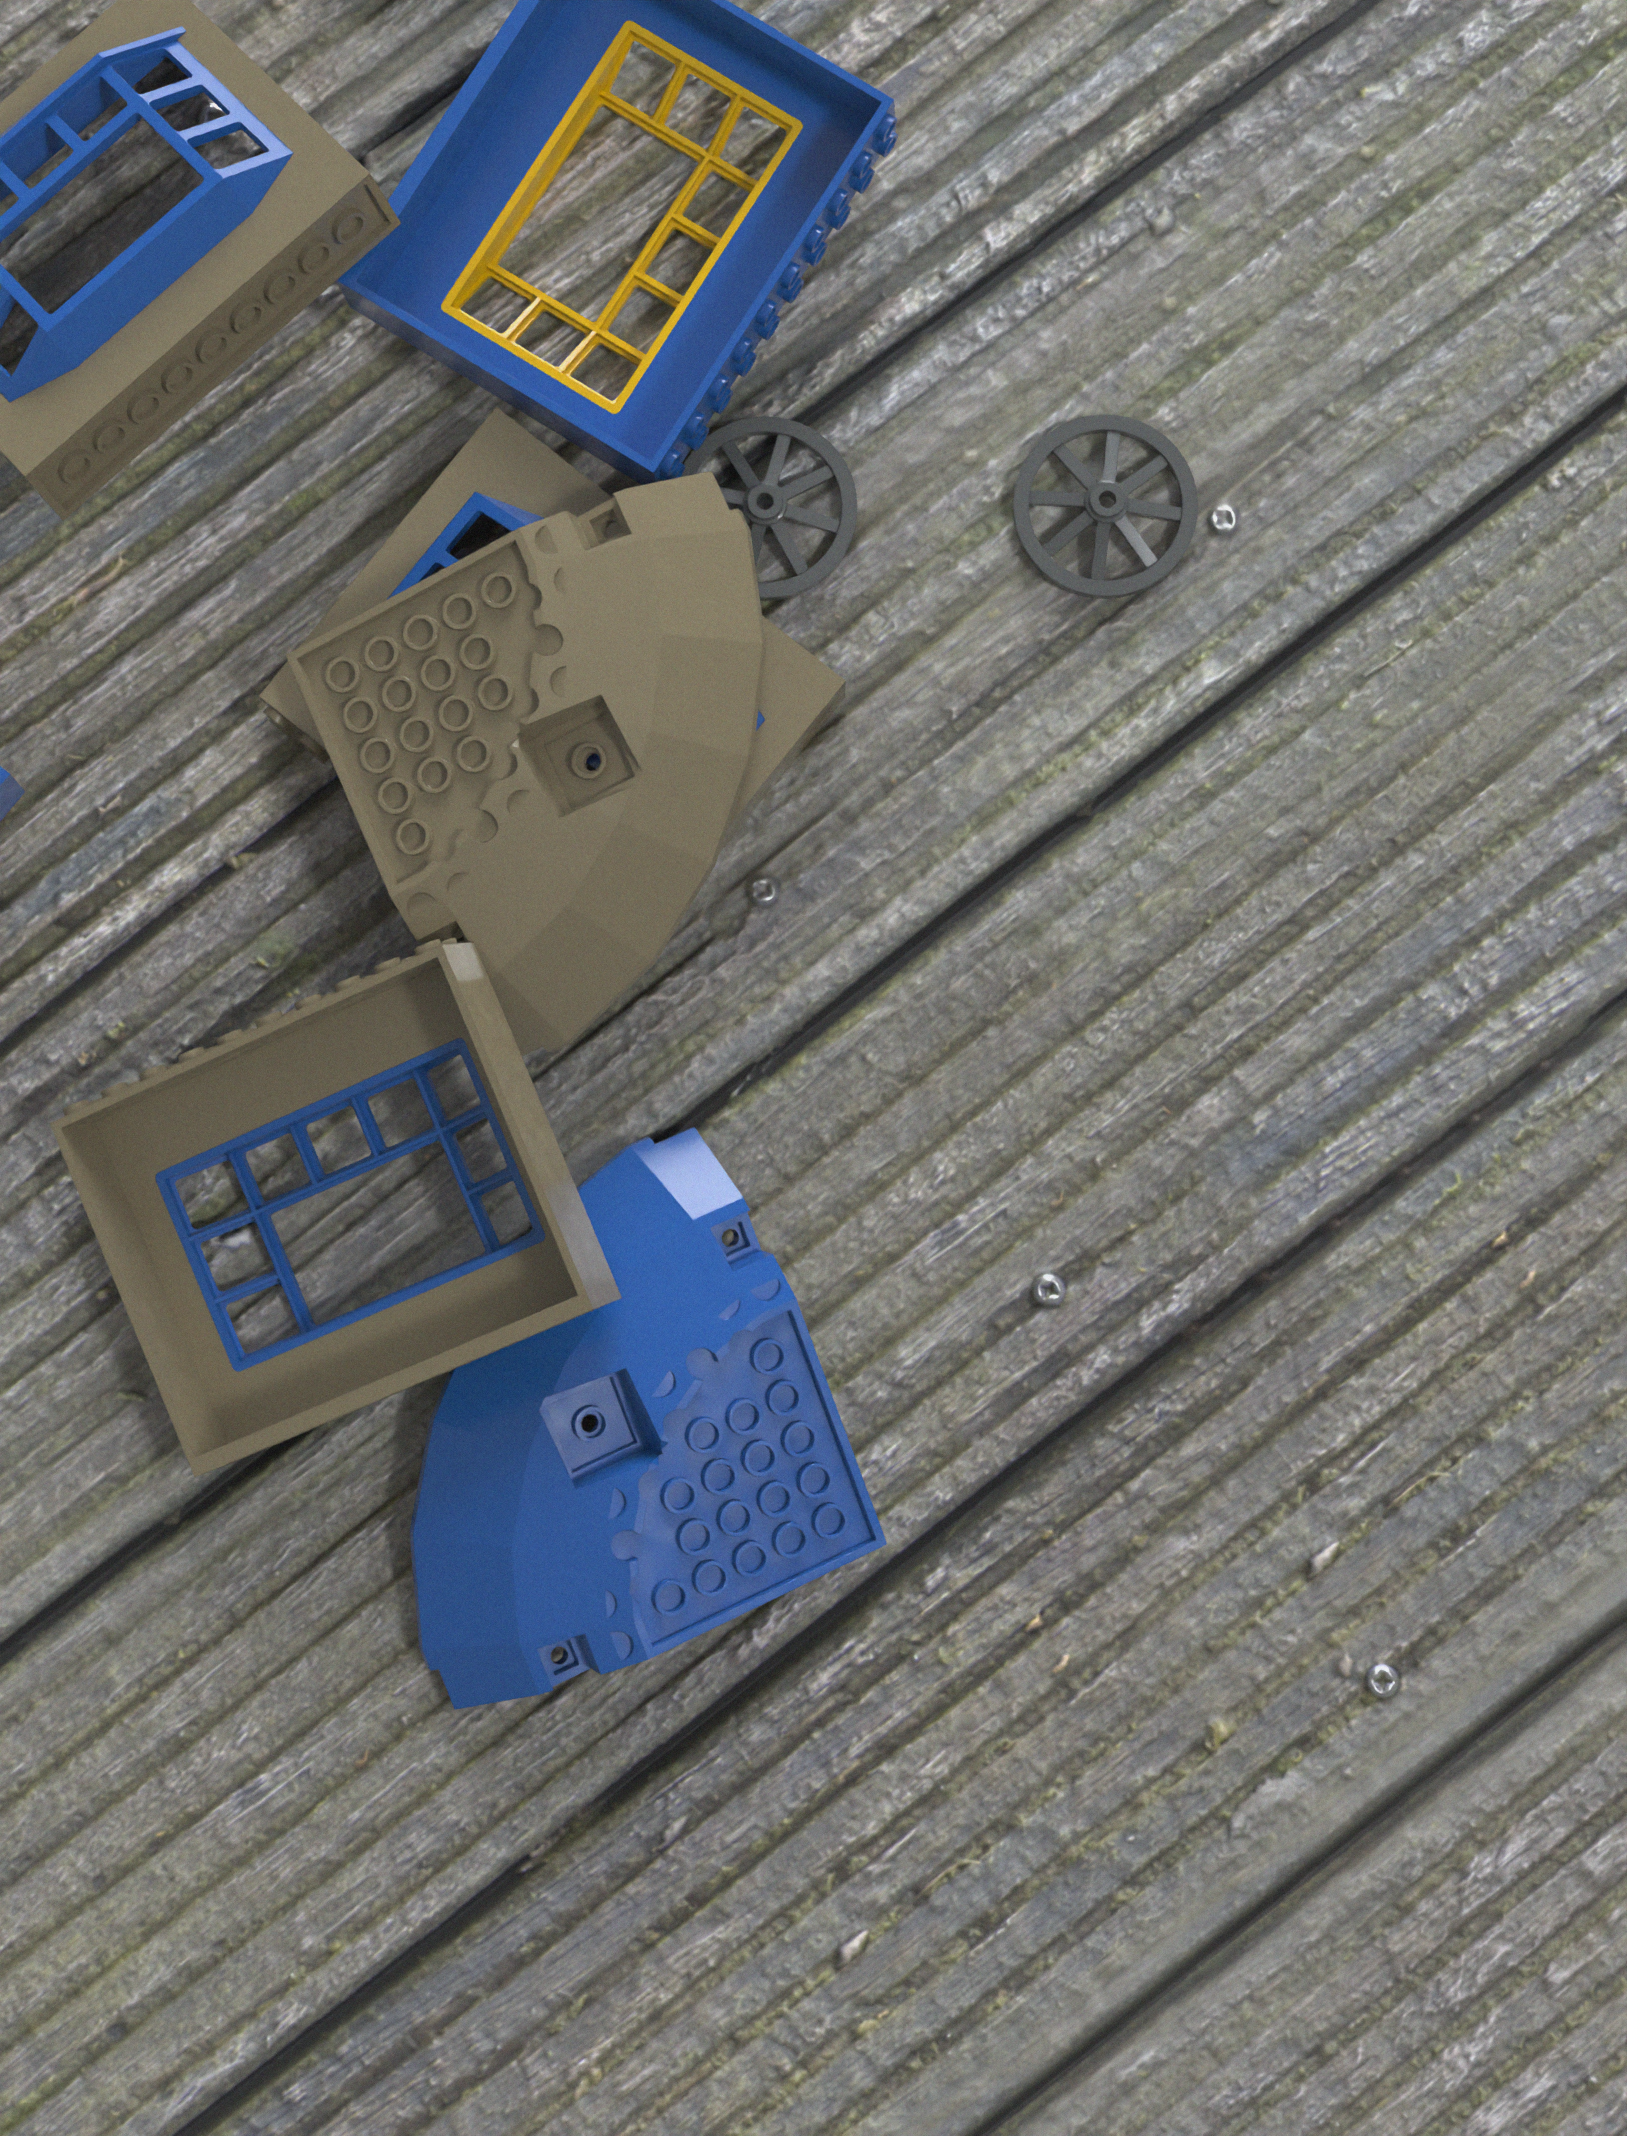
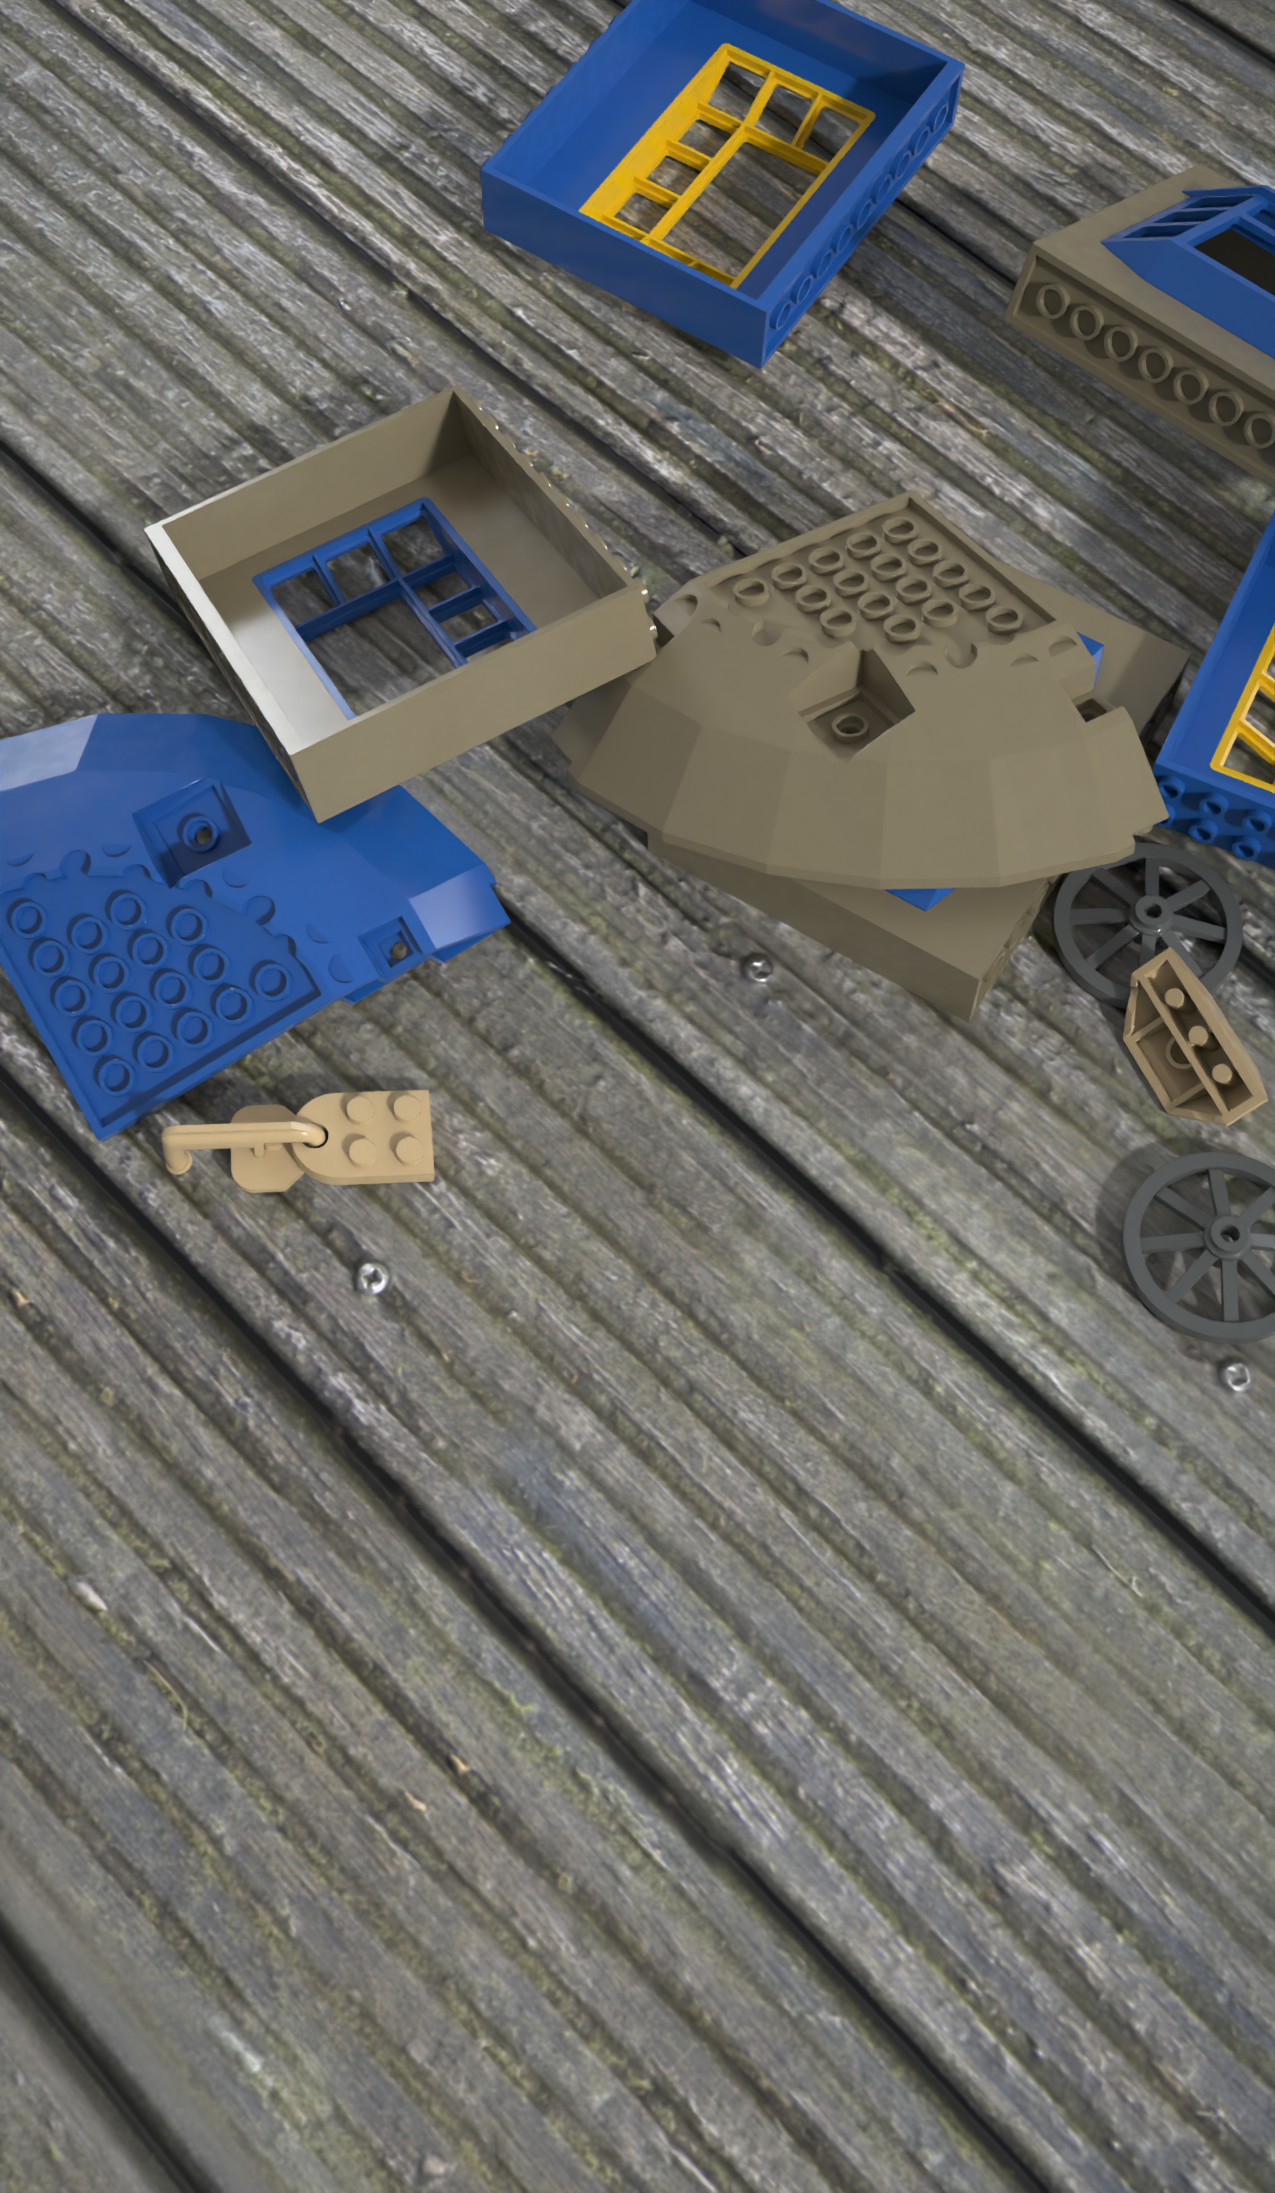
camera: 85 degrees right, 20 degrees down
none -> tan plate [161,1090,435,1193]
none -> tan wedge [1123,947,1268,1126]

